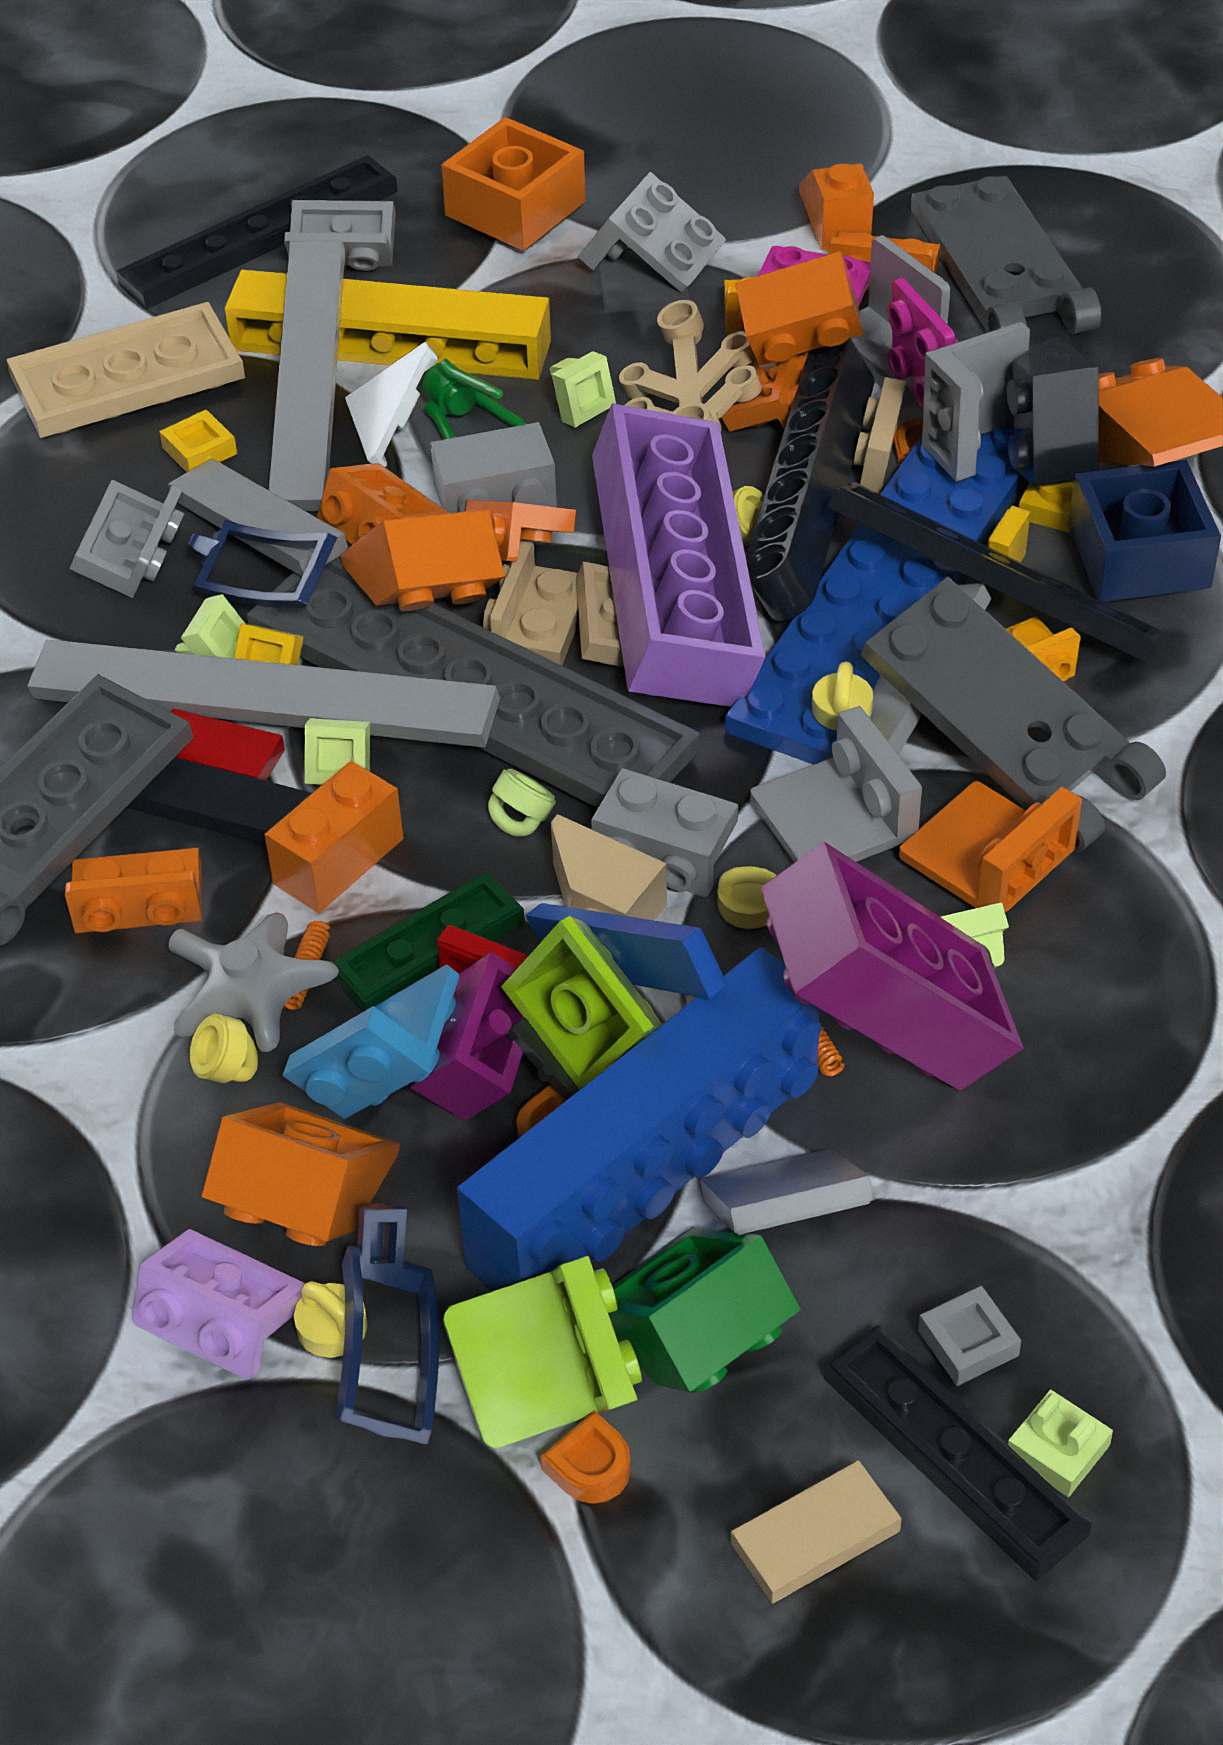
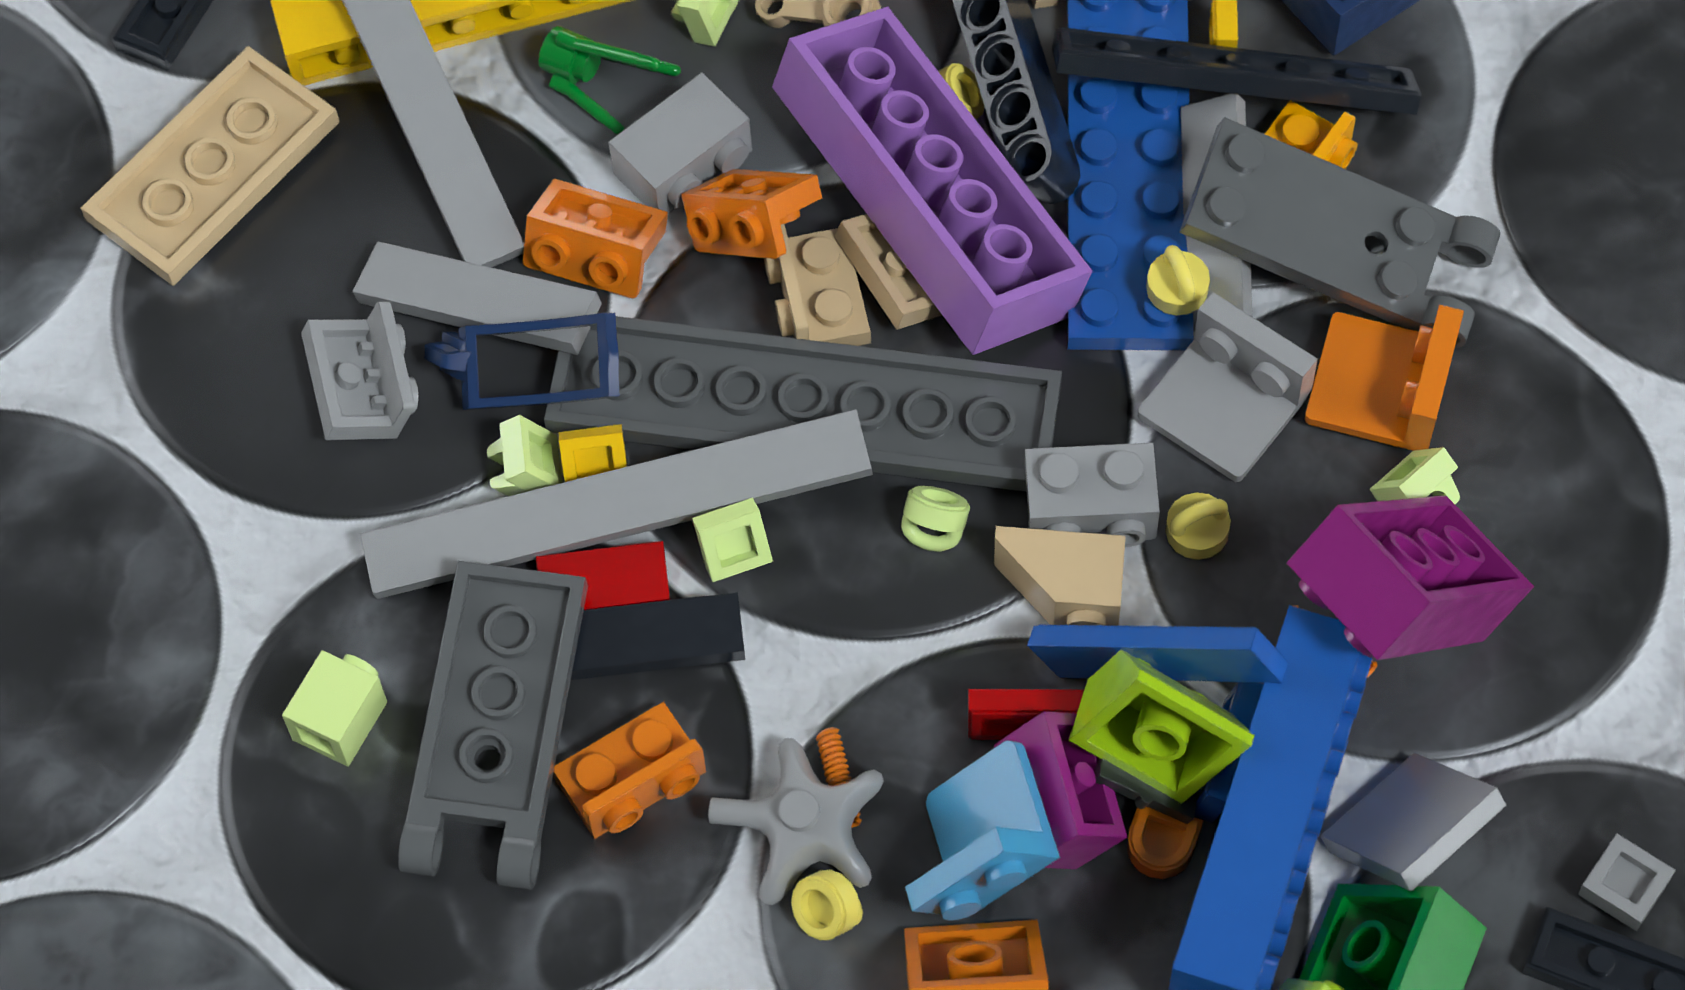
camera: 25 degrees left, 15 degrees up
yellow plate [159,409,237,472] -> none
orange brick [264,761,404,914] -> none
dark green tile [331,871,525,1012] -> none
orange slope [340,509,505,611] -> none
white tile [345,342,438,467] -> none

